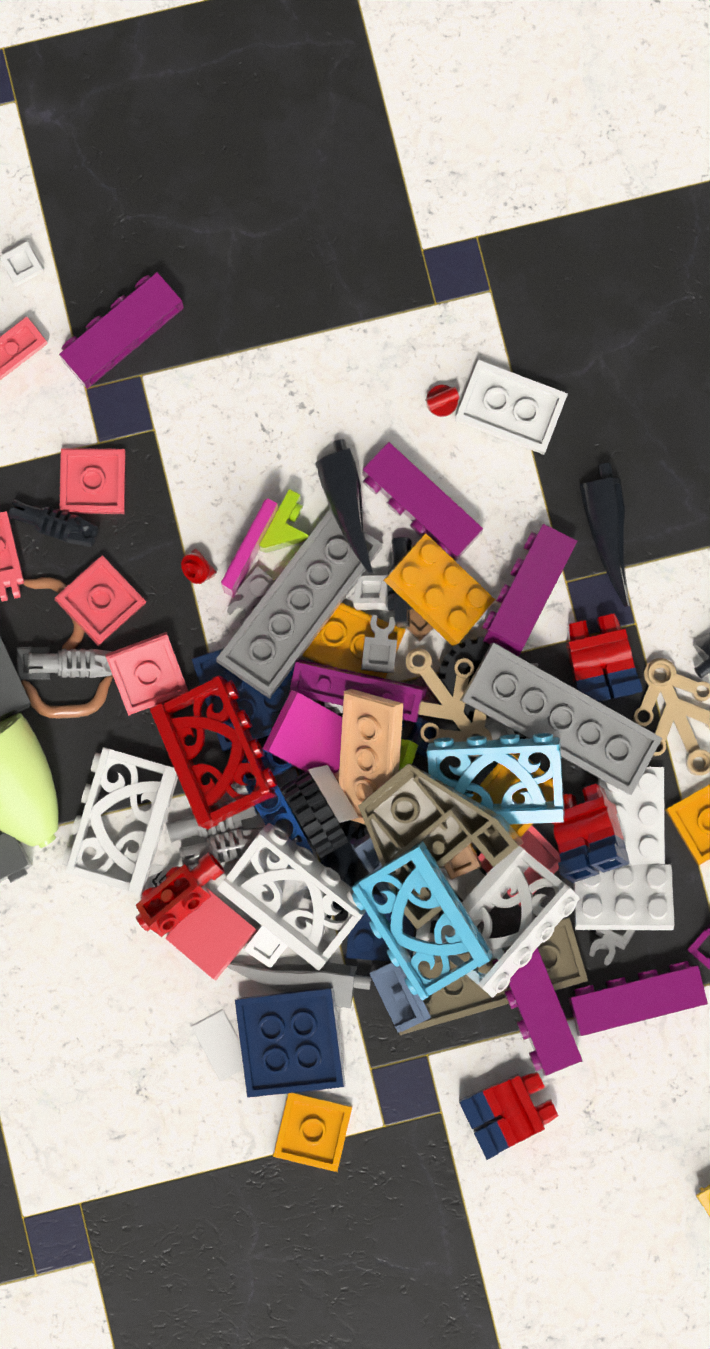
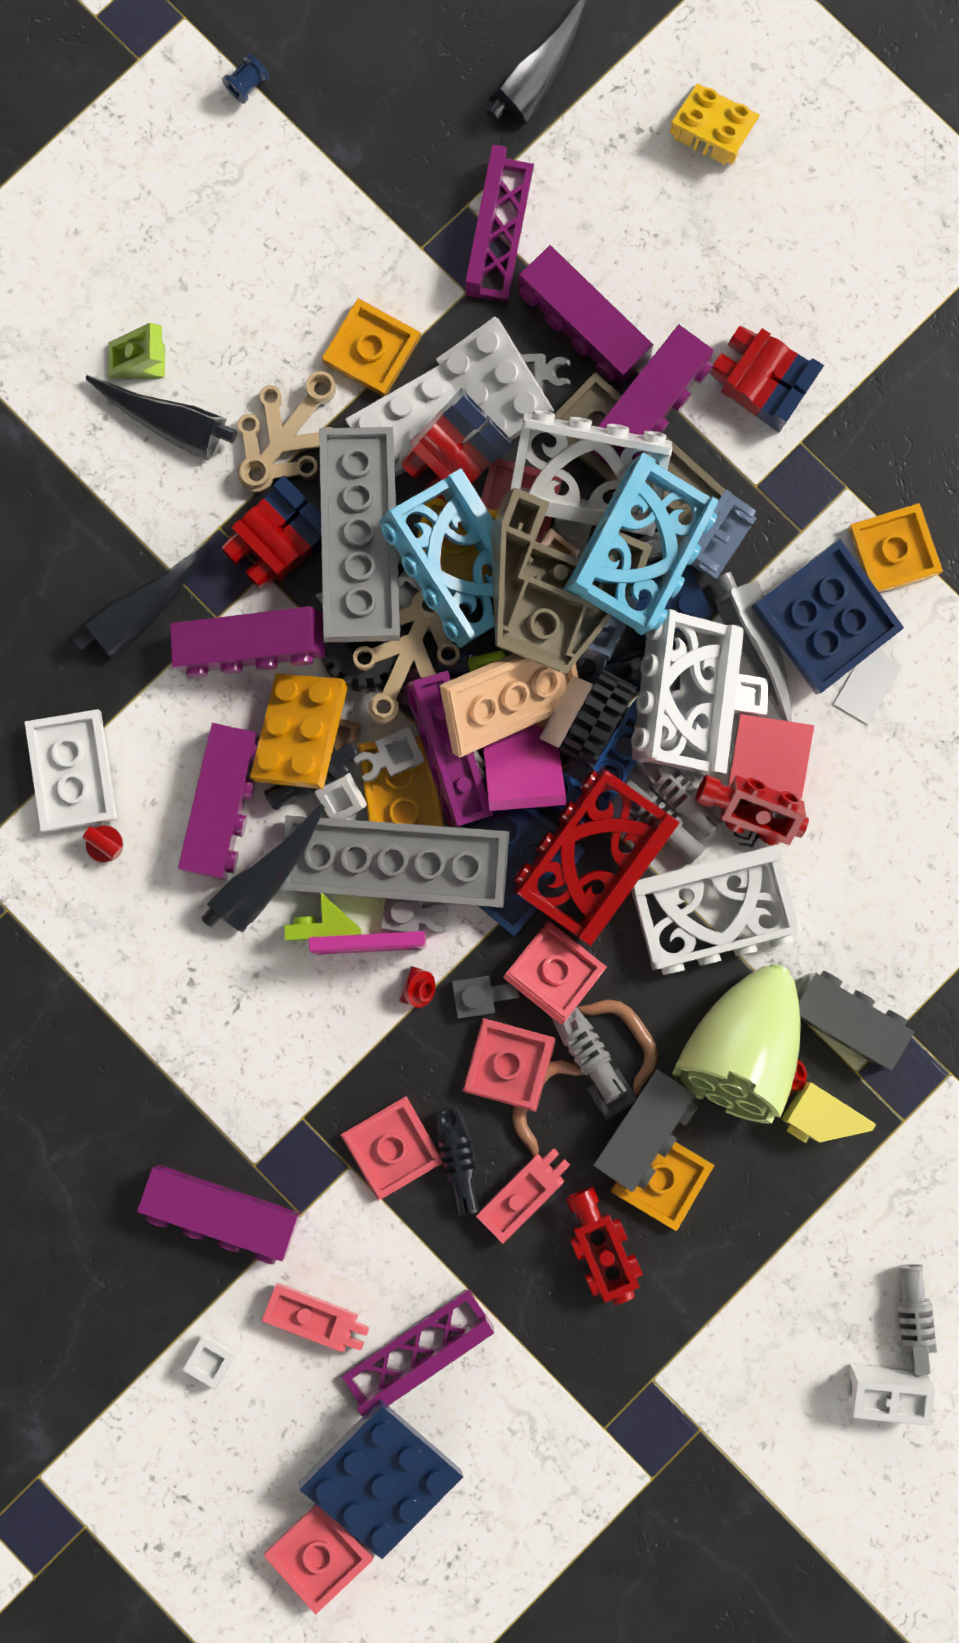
camera: 120 degrees left, 0 degrees up
none -> dark grey plate [452,976,520,1019]

